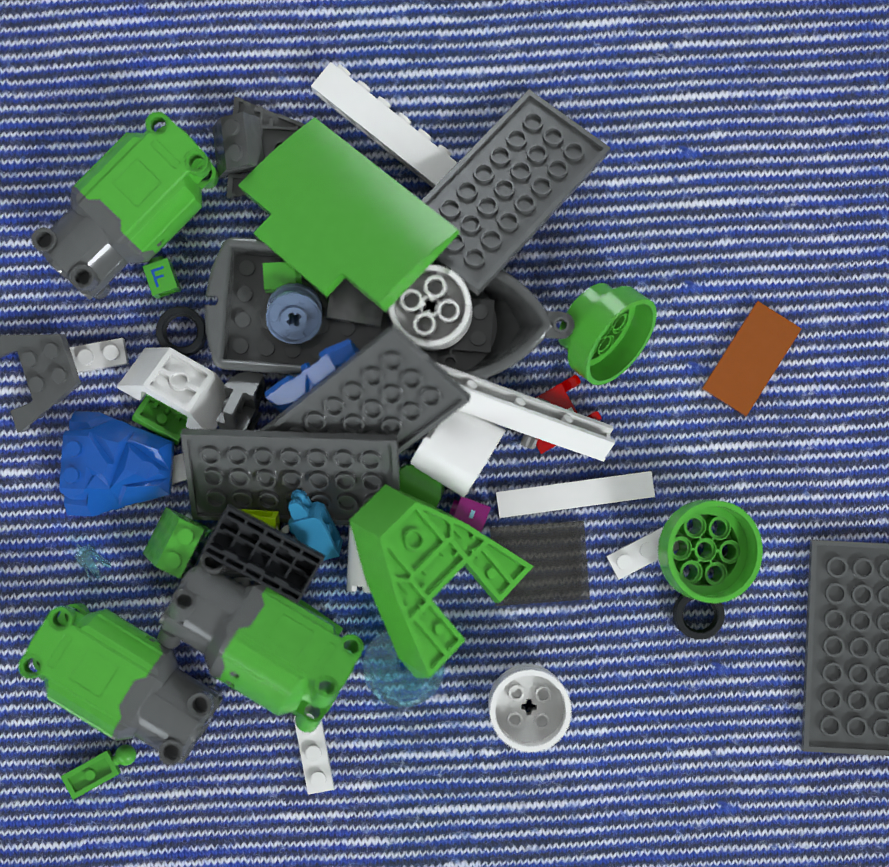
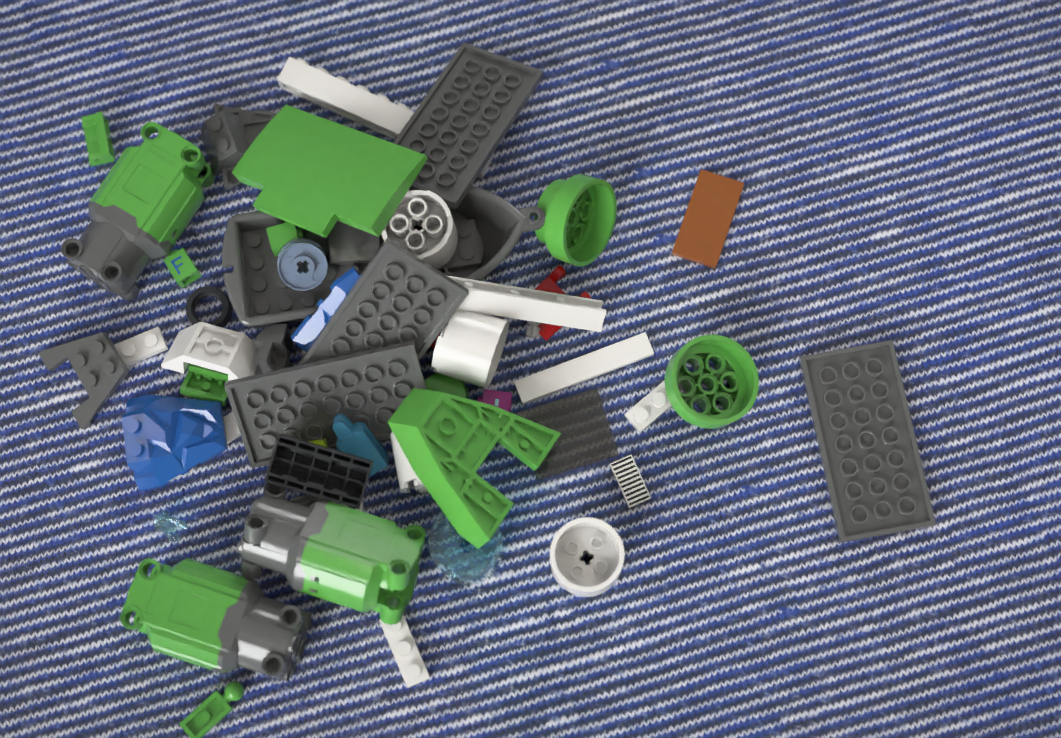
camera: 10 degrees left, 10 degrees down
bright green slope [143,507,213,579] -> none
black tyre [673,594,725,640] -> none
none -> bright green hinge [81,111,116,167]
none -> tile [610,454,651,508]

